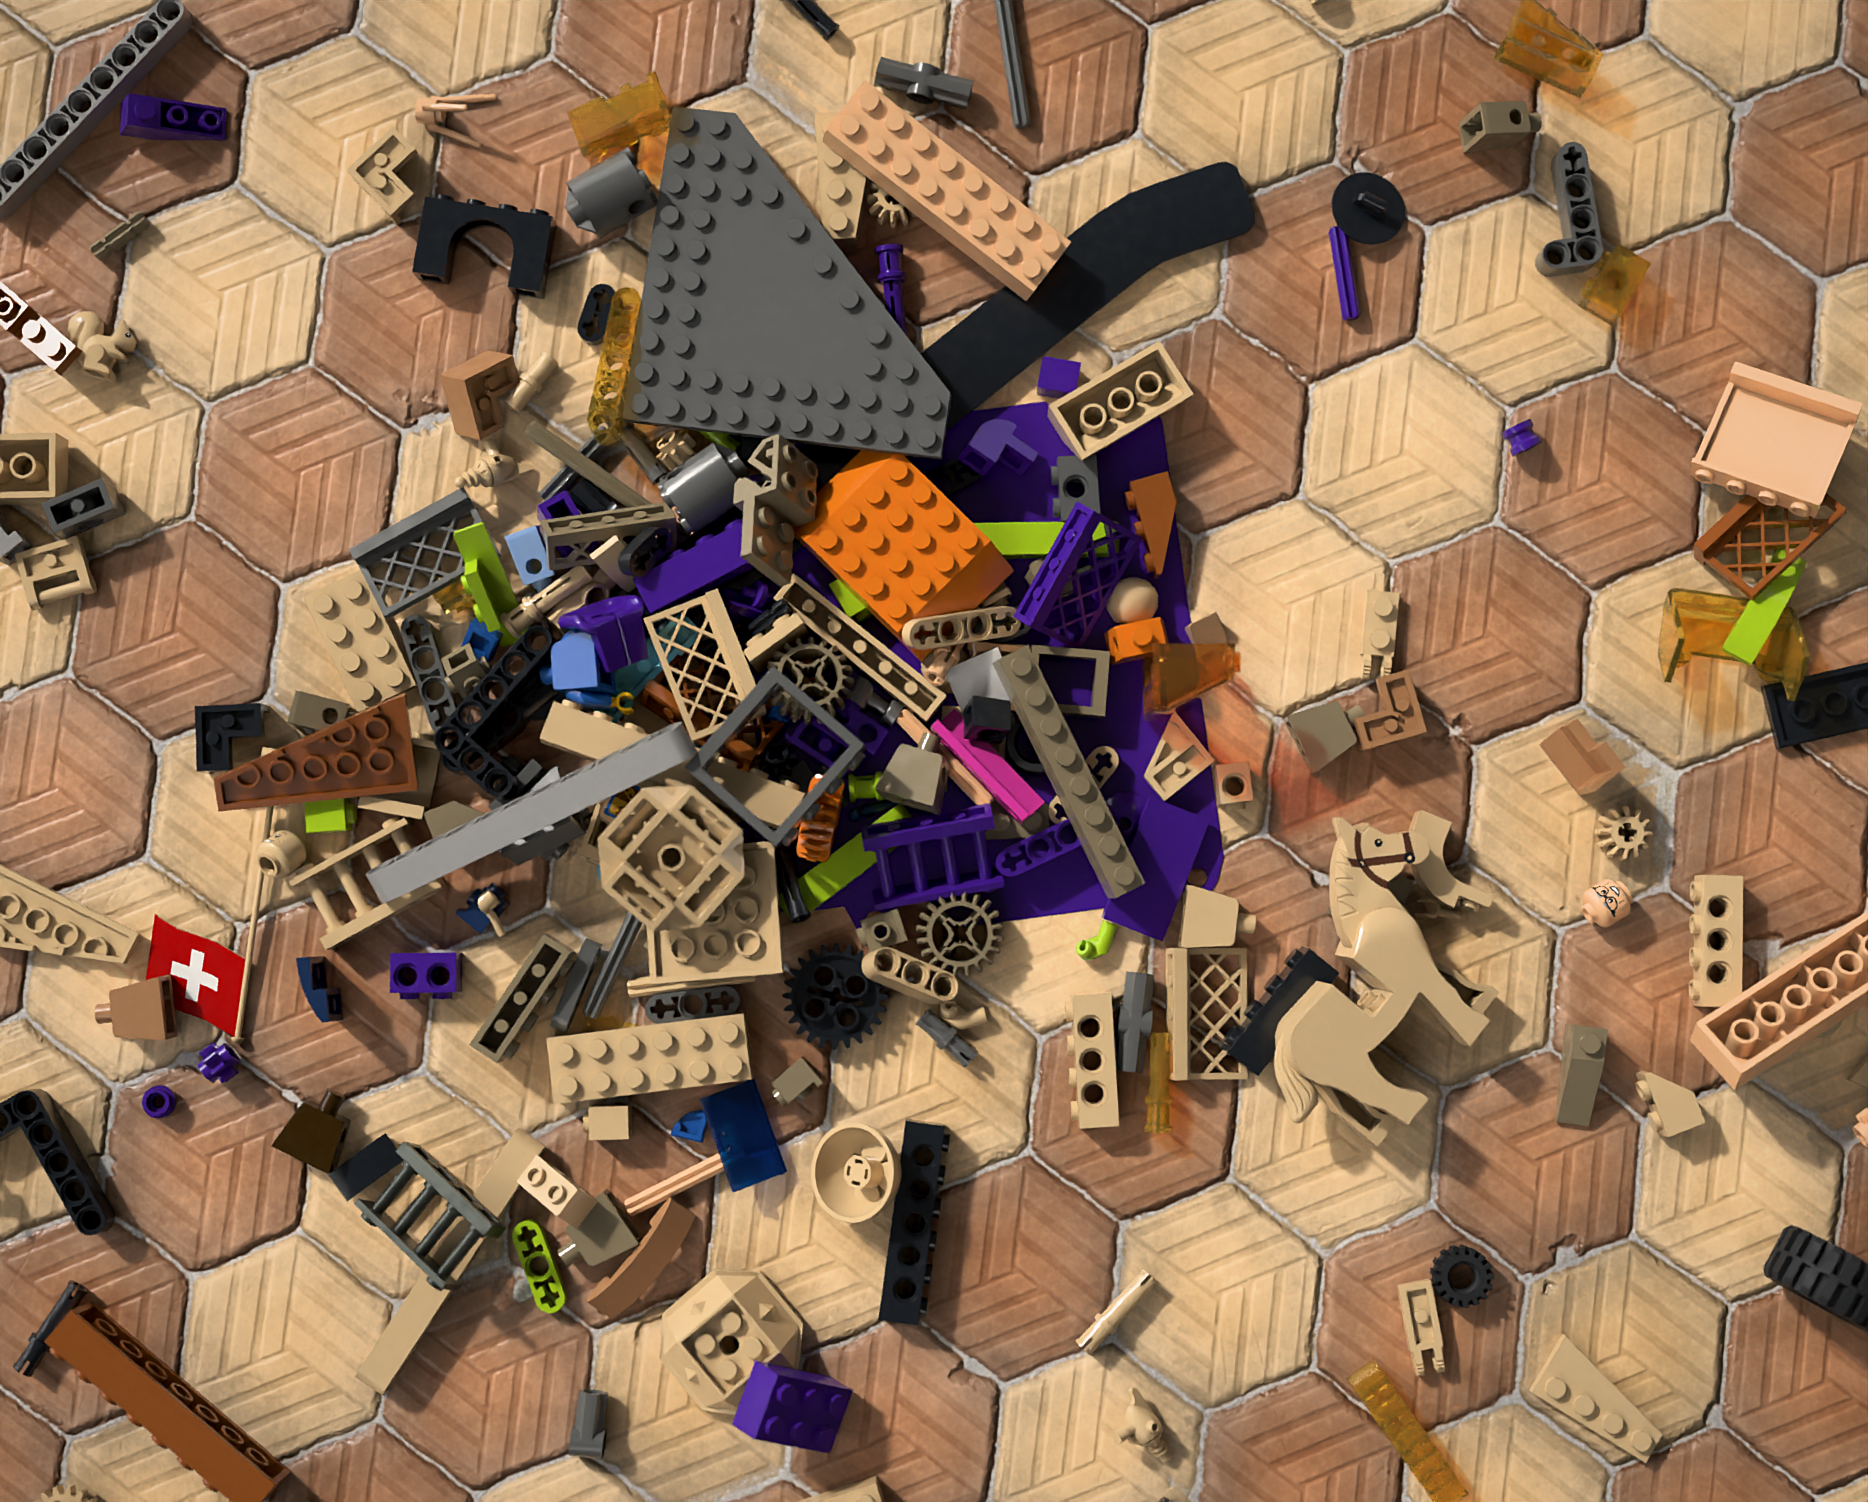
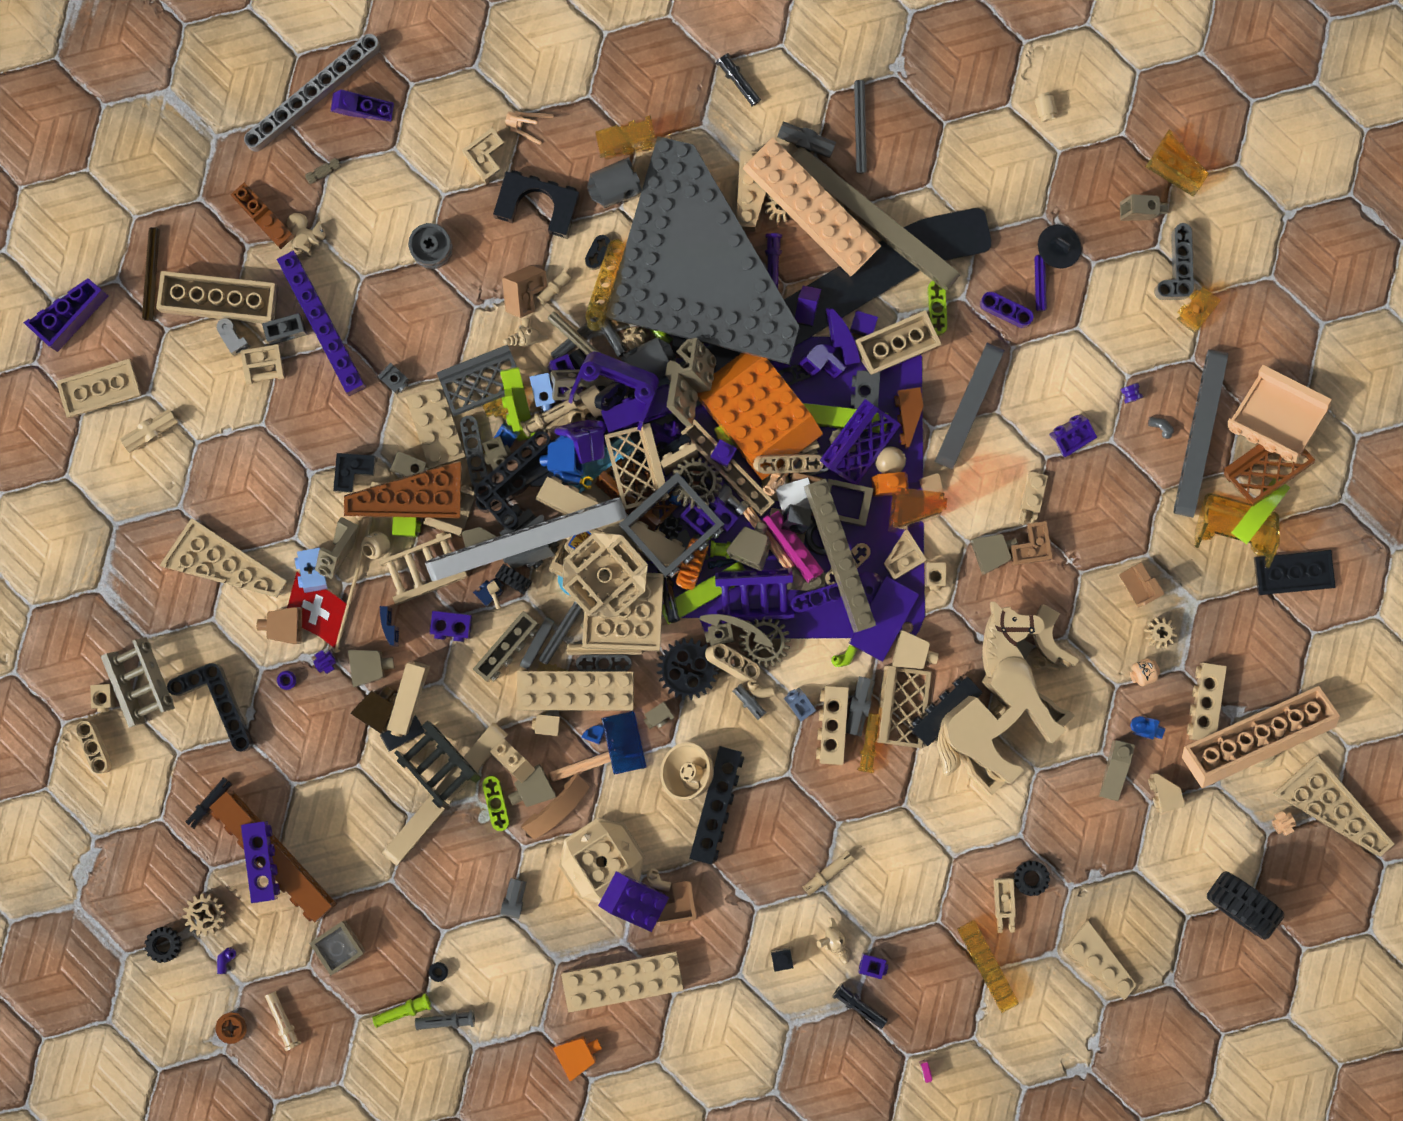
camera: 10 degrees right, 0 degrees up
none -> dark purple brick [241,821,280,903]
none -> dark purple brick [277,250,366,396]
none -> light blue brick [294,548,328,593]
none -> dark tan panel [315,517,358,579]
none -> dark tan torso [348,650,395,687]
none -> dark grey brick [378,363,410,394]
none -> tan slope [387,660,430,737]
none -> dark grey wheel [408,223,453,269]
none -> black tyre [495,564,532,595]
none -> dark purple windscreen [569,351,659,431]
none -> tan arm [647,868,671,892]
none -> medium nougat panel [658,880,697,926]
none -> dark tan slope [699,614,773,648]
none -> dark purple brick [711,439,737,468]
none -> black brick [771,947,794,972]
none -> sand blue bracket [784,688,816,722]
none -> dark tan beam [792,147,960,290]
none -> dark purple slope [795,285,821,326]
none -> dark purple slope [826,308,860,365]
none -> dark purple brick [858,953,888,979]
none -> lime beam [927,281,948,336]
none -> dark grey beam [935,343,1005,469]
none -> dark purple beam [980,292,1033,328]
none -> dark purple bracket [1049,414,1097,457]
none -> blue hips [1130,716,1165,739]
none -> dark grey arm [1148,417,1174,439]
none -> dark grey beam [1173,349,1228,518]

